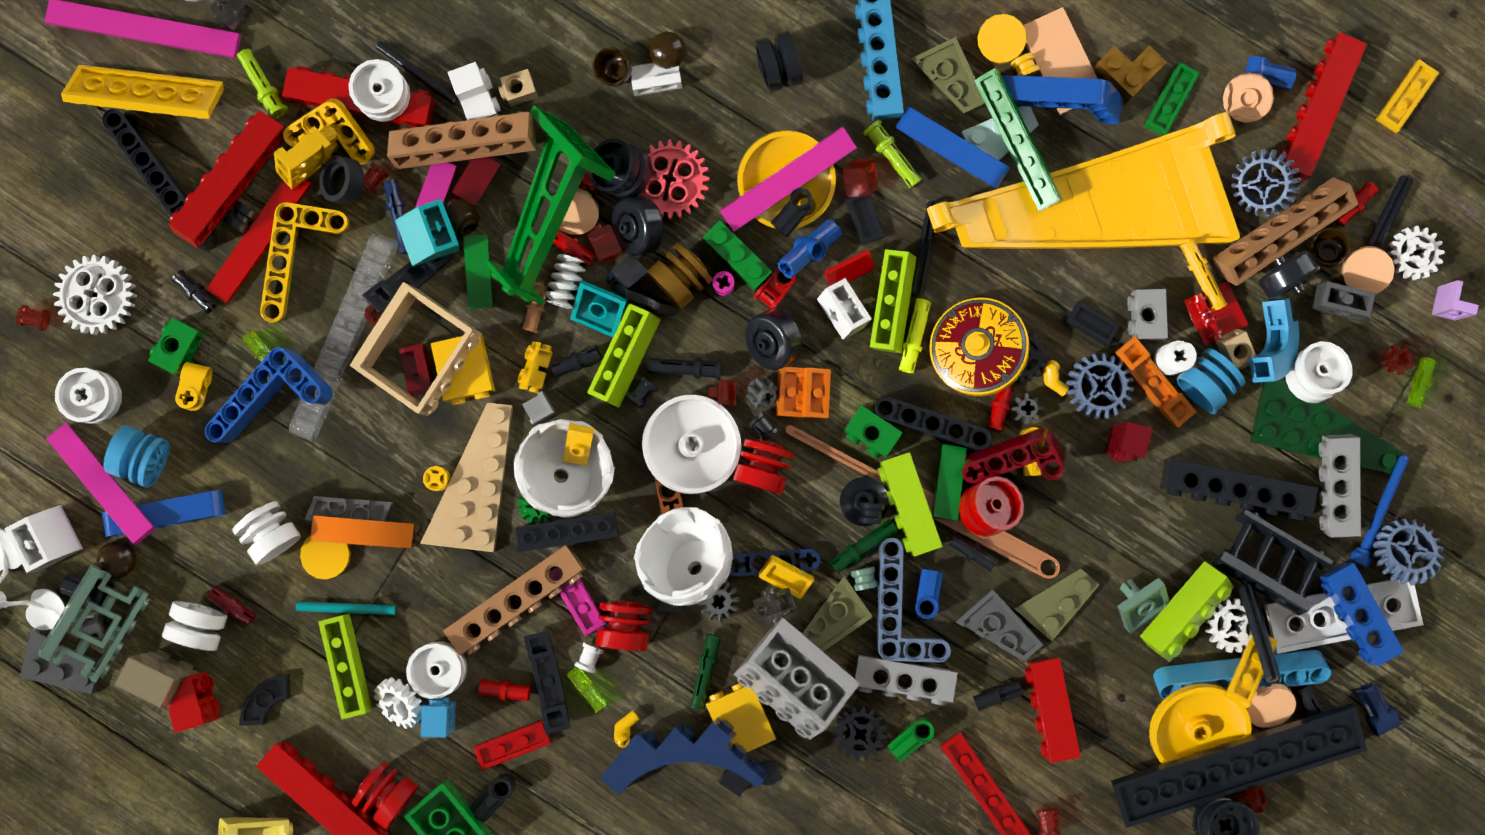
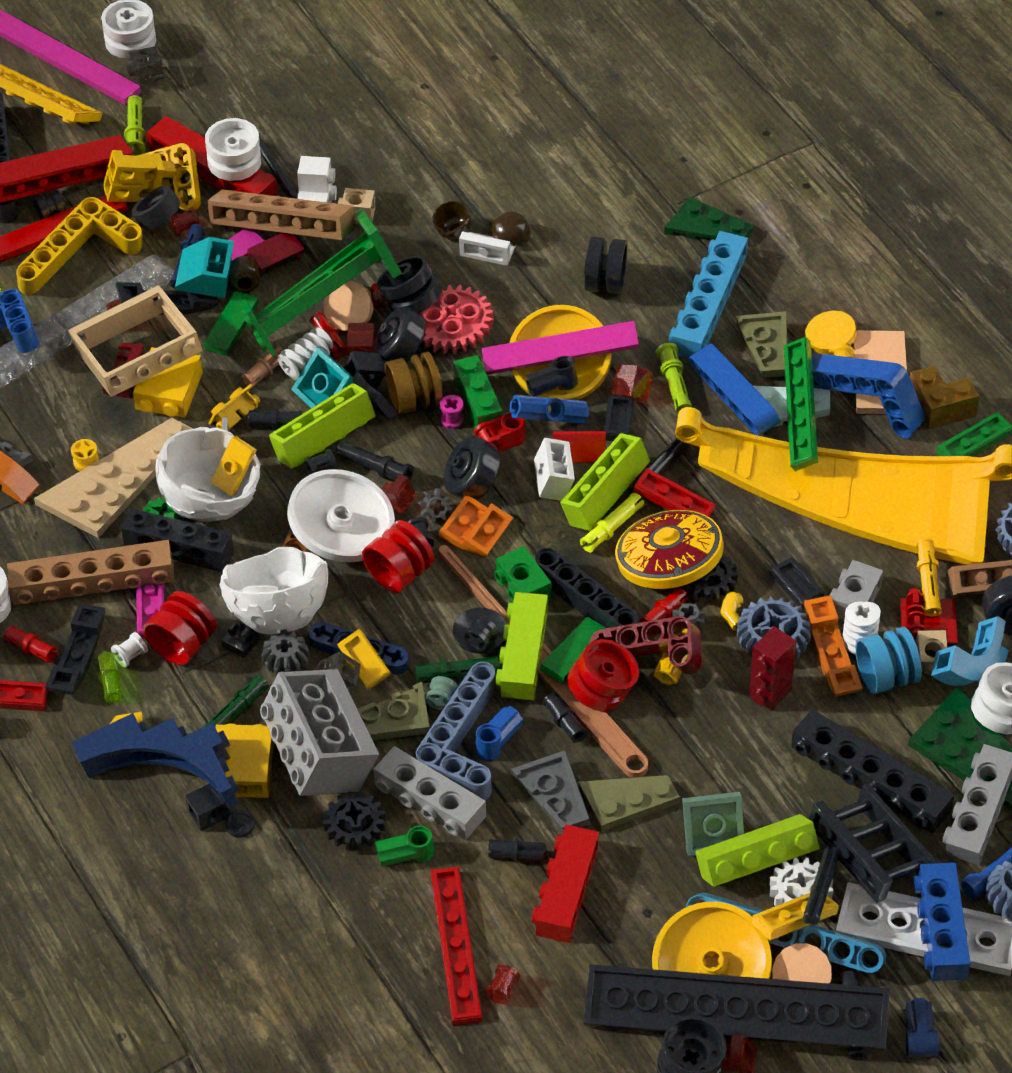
camera: 25 degrees right, 35 degrees down
none -> red tile [633,468,716,518]

